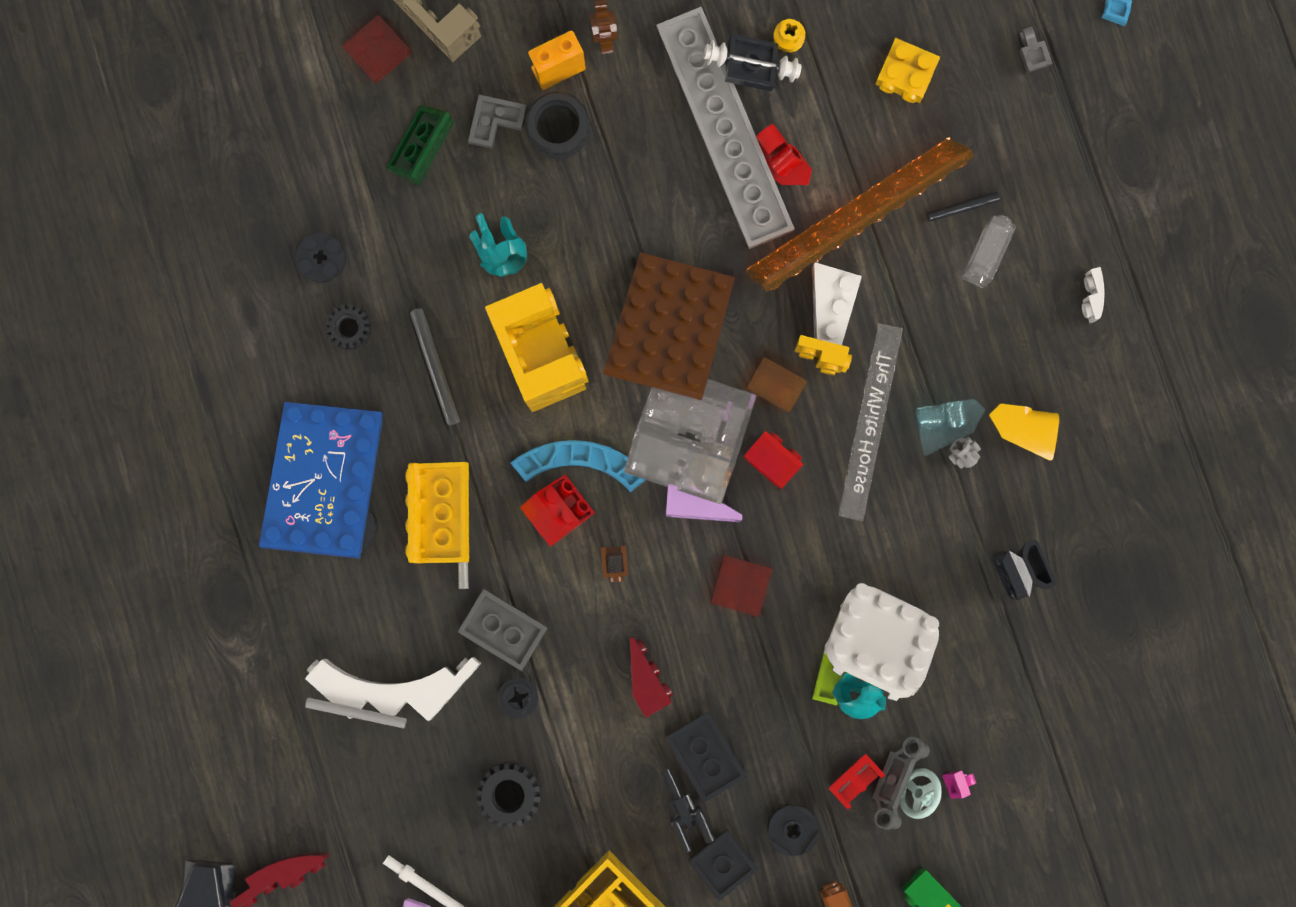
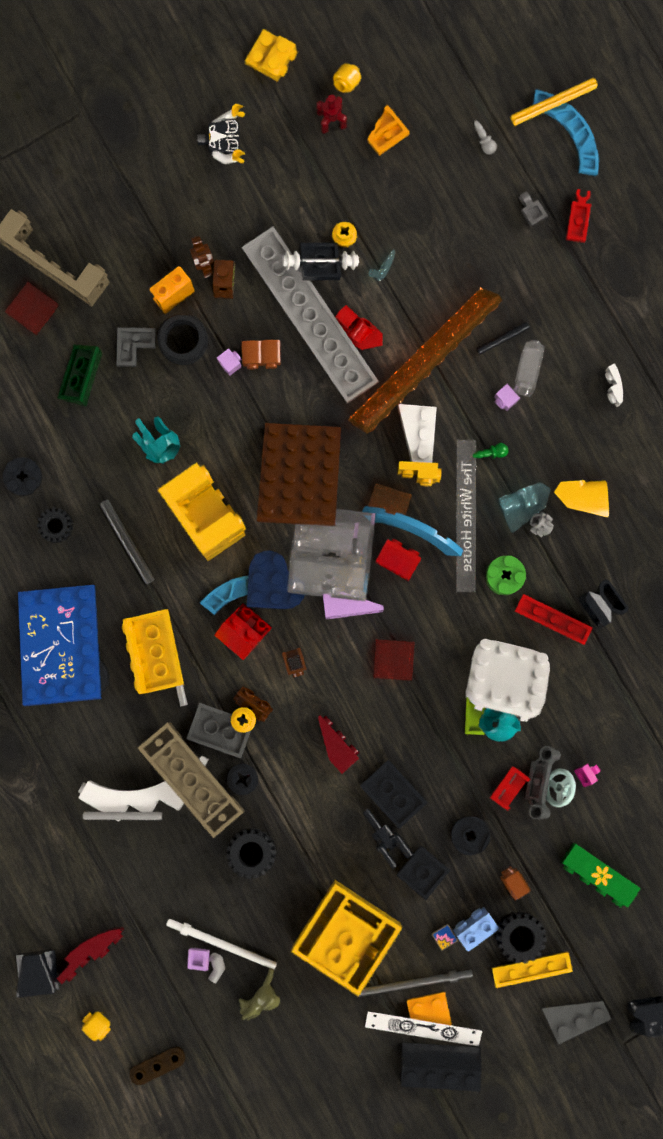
camera: 15 degrees left, 0 degrees up
yellow plate [876,38,940,103] -> none
none -> dark tan plate [138,722,245,838]
none -> reddish brown torso [213,260,236,299]
none -> lavender plate [217,348,242,376]
none -> yellow piece [231,708,256,733]
none -> reddish brown hinge [233,686,273,722]
none -> dark orange brick [242,340,281,370]
none -> dark blue plate [247,550,306,609]
none -> dark azure tile [362,506,463,556]
none -> clear light blue bar [369,249,395,281]
none -> green bar [472,443,509,459]
none -> bright green brick [486,556,526,595]
none -> lavender plate [494,384,520,411]
none -> red plate [514,594,592,645]
none -> red plate [566,189,591,243]

